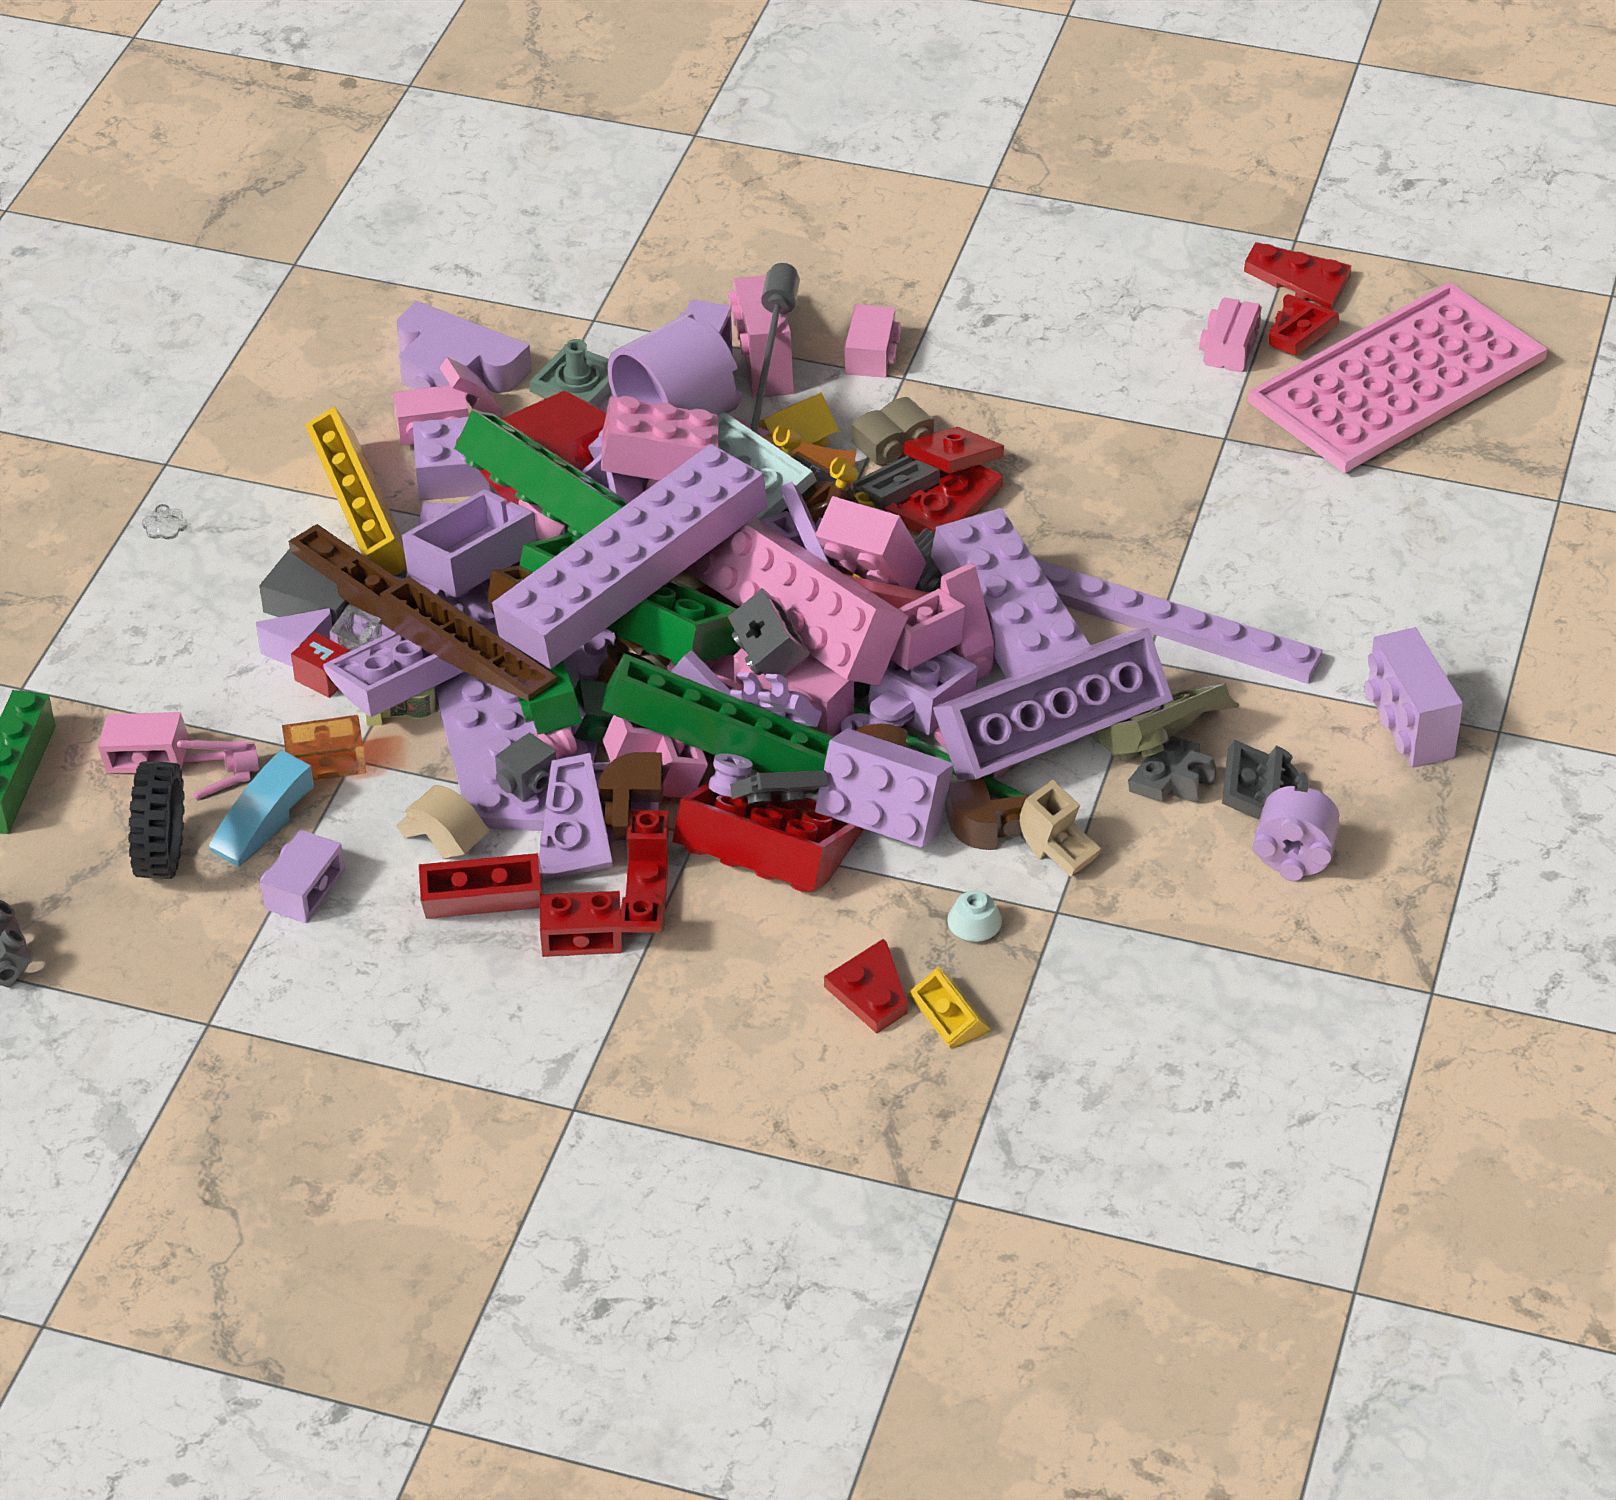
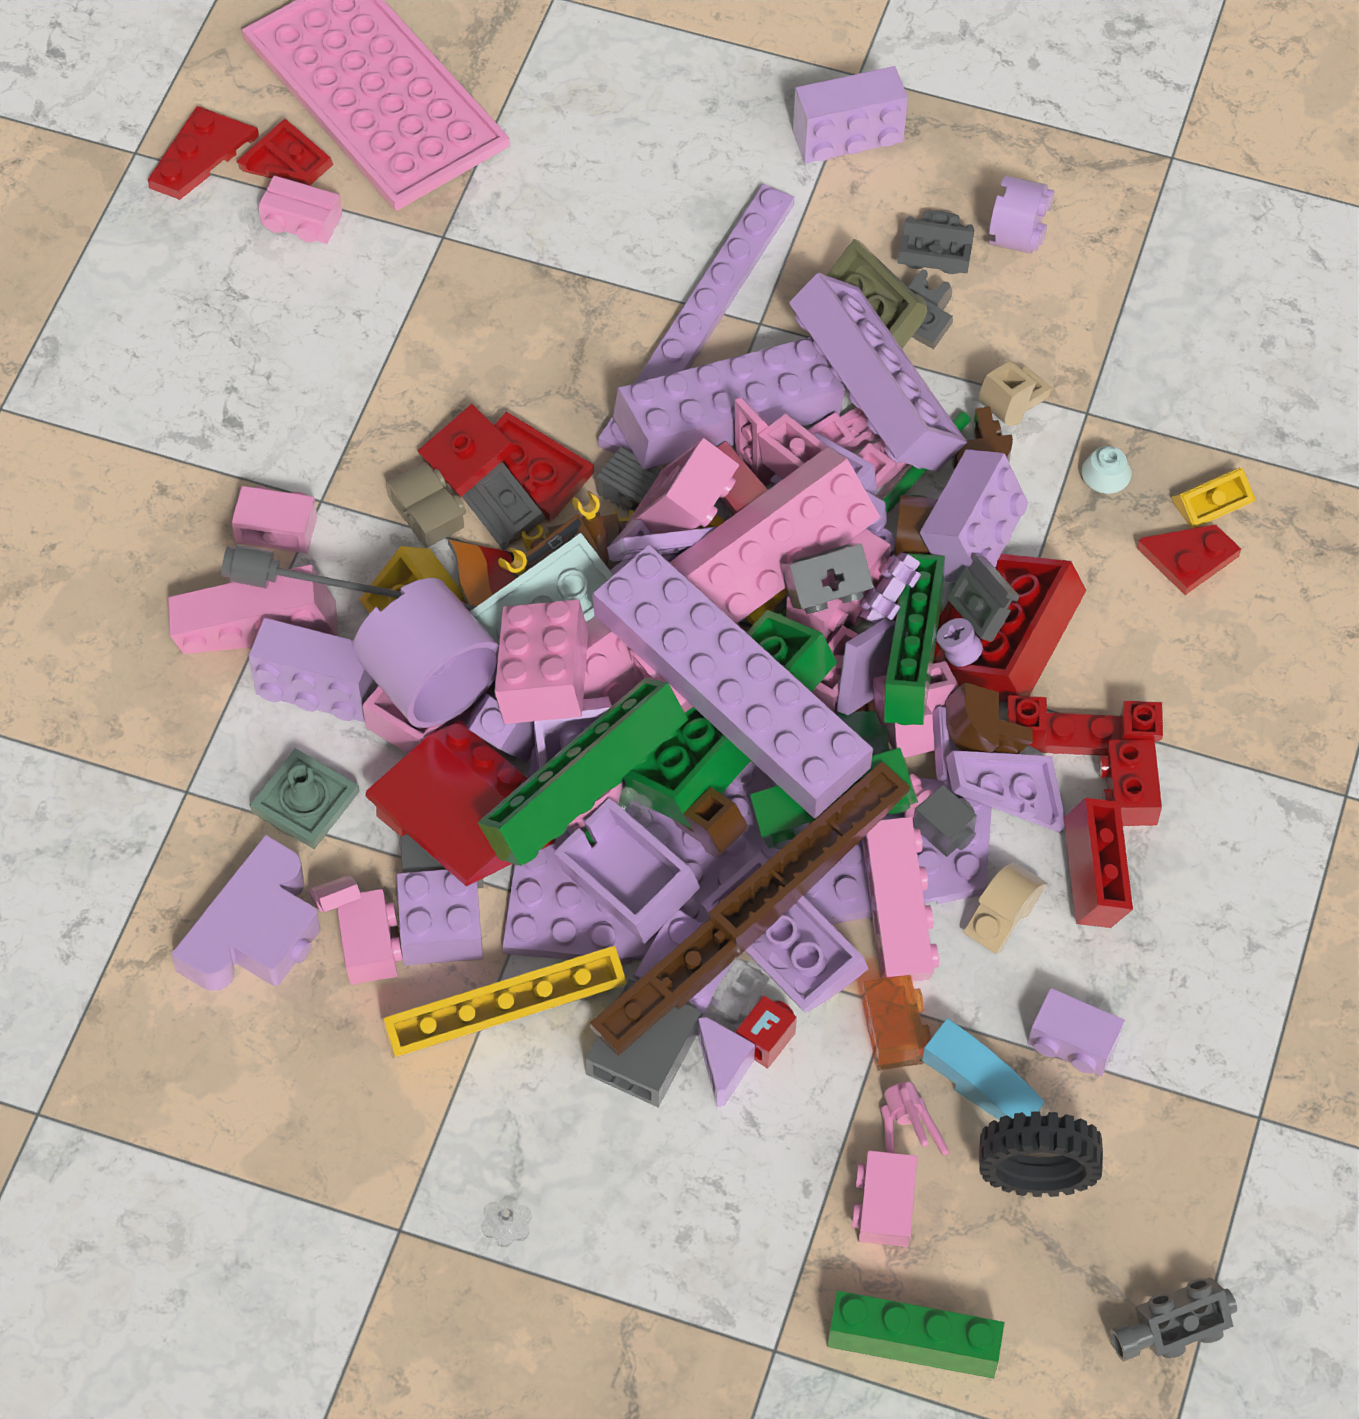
camera: 90 degrees left, 15 degrees up
none -> bright pink brick [862,817,939,985]

